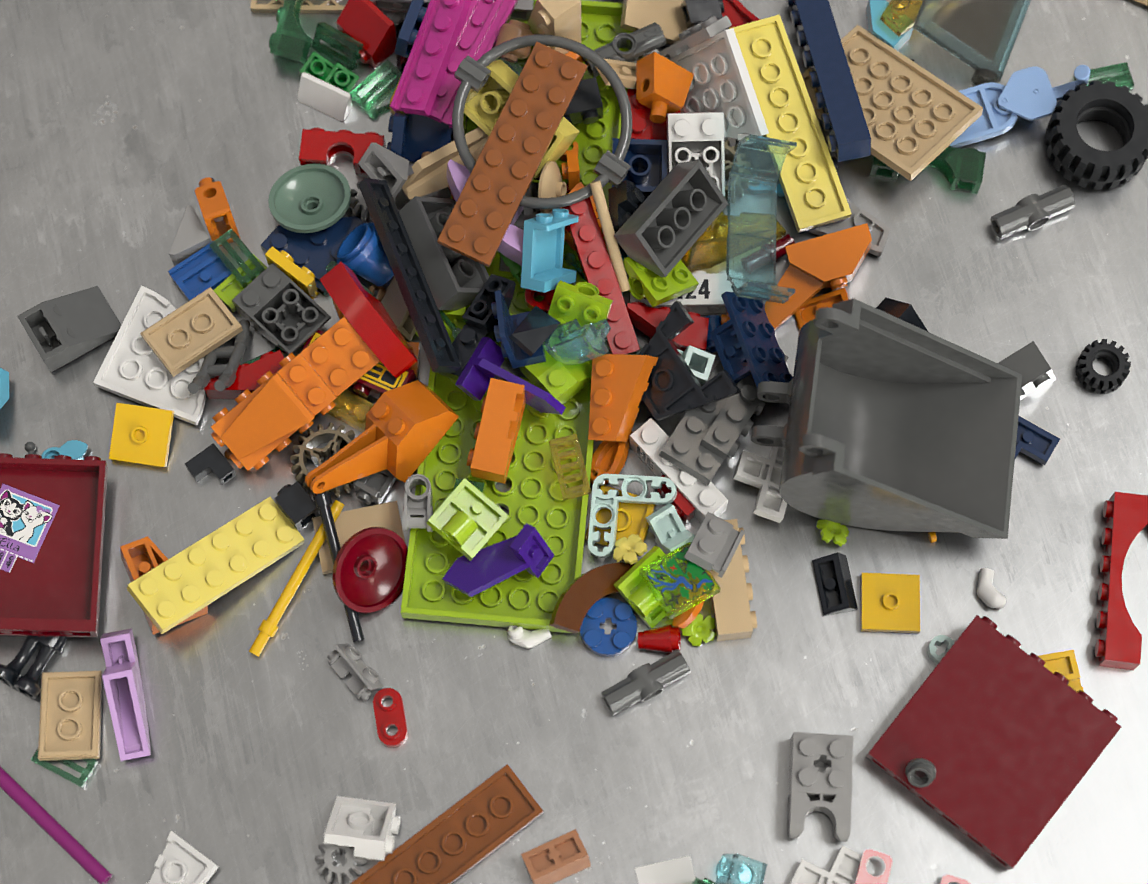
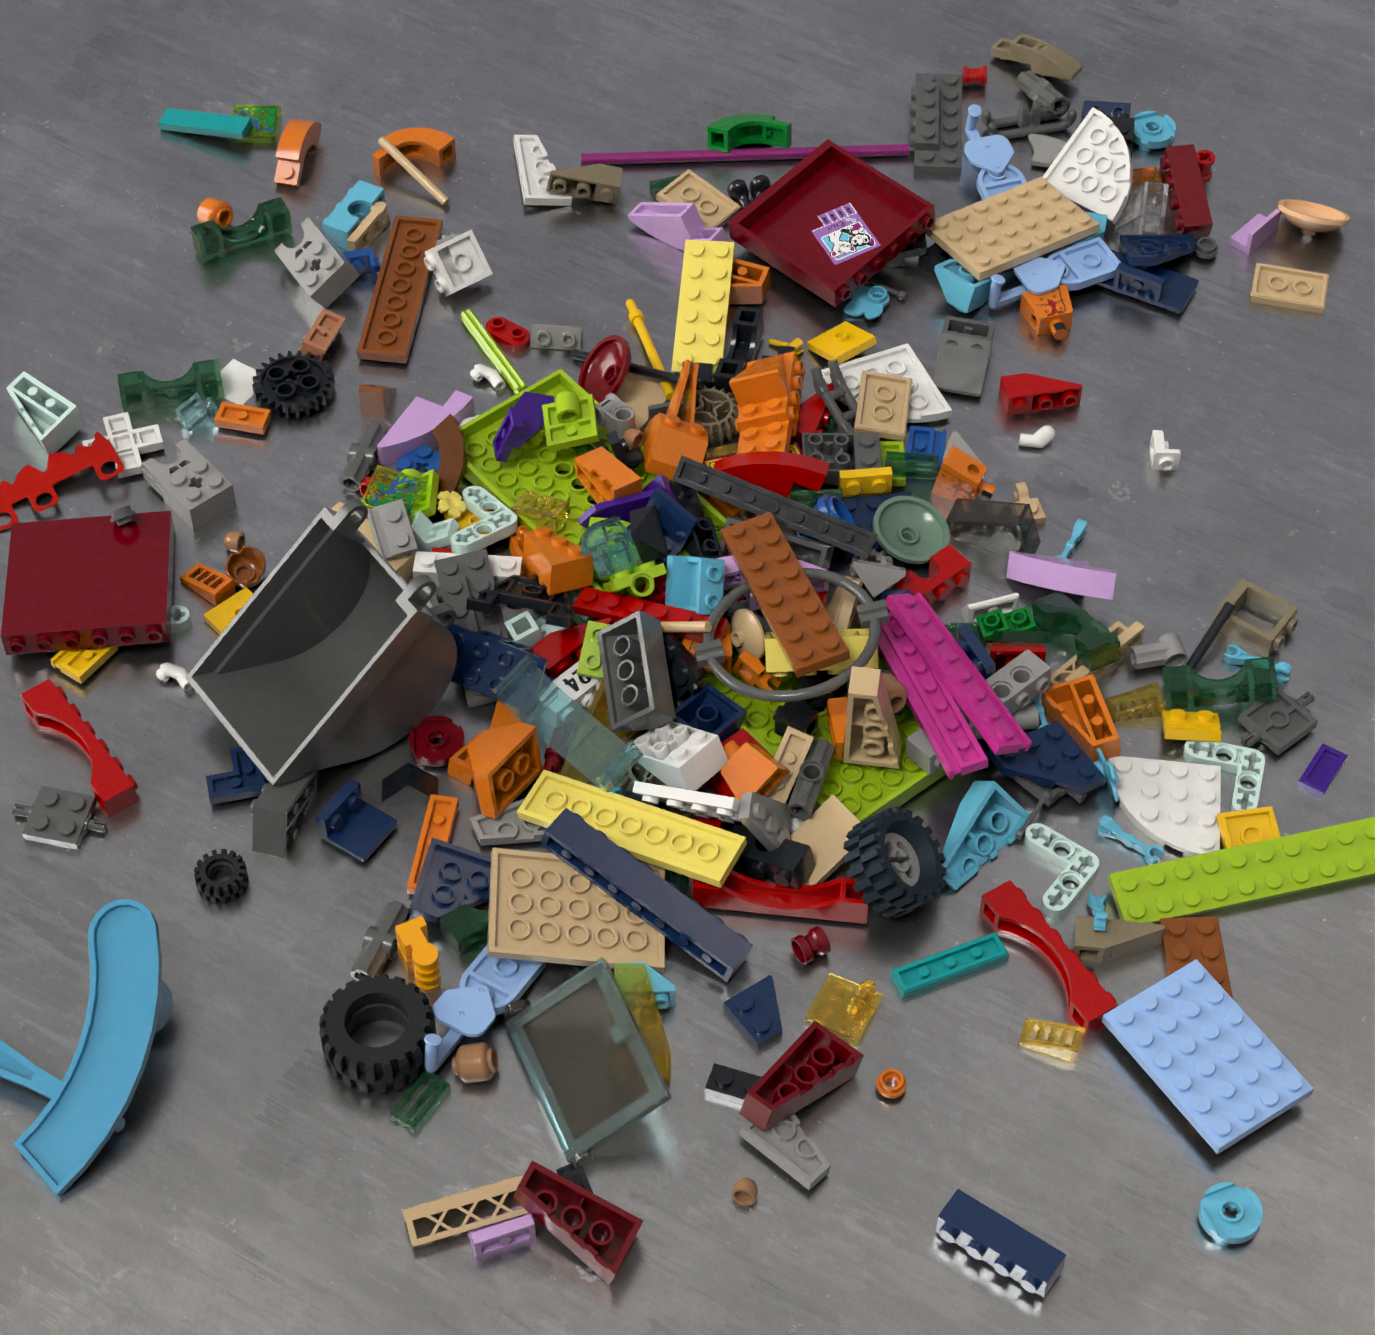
camera: 135 degrees right, 20 degrees down
none -> orange slope [179,562,236,606]
none -> orange plate [214,402,272,435]
none -> medium nougat hinge [224,531,246,553]
none -> dark orange hair [225,546,266,588]
none -> black gear [252,351,335,418]
none -> dark blue bracket [316,778,398,862]
none -> dark orange slope [359,384,397,419]
none -> lavender slope [377,390,475,465]
none -> light orange legs [395,916,441,993]
none -> orange plate [407,794,459,894]
none -> dark blue plate [407,838,491,923]
none -> medium nougat head [452,1042,499,1084]
none -> lime axle [461,309,527,394]
none -> white arm [470,364,506,391]
none -> dark tan slope [546,164,622,204]
none -> black bracket [606,431,645,469]
none -> medium nougat hinge [623,428,645,449]
none -> black arch [714,306,764,398]
none -> yellow hand [769,338,804,356]
none -> clear smoke wedge [946,498,1041,557]
none -> red slope [999,373,1083,415]
none -> lavender slope [1006,551,1116,600]
none -> tan plate [1012,482,1046,529]
none -> white arm [1019,426,1055,448]
none -> medium azure piece [1054,518,1088,559]
none -> white bracket [1149,430,1181,471]

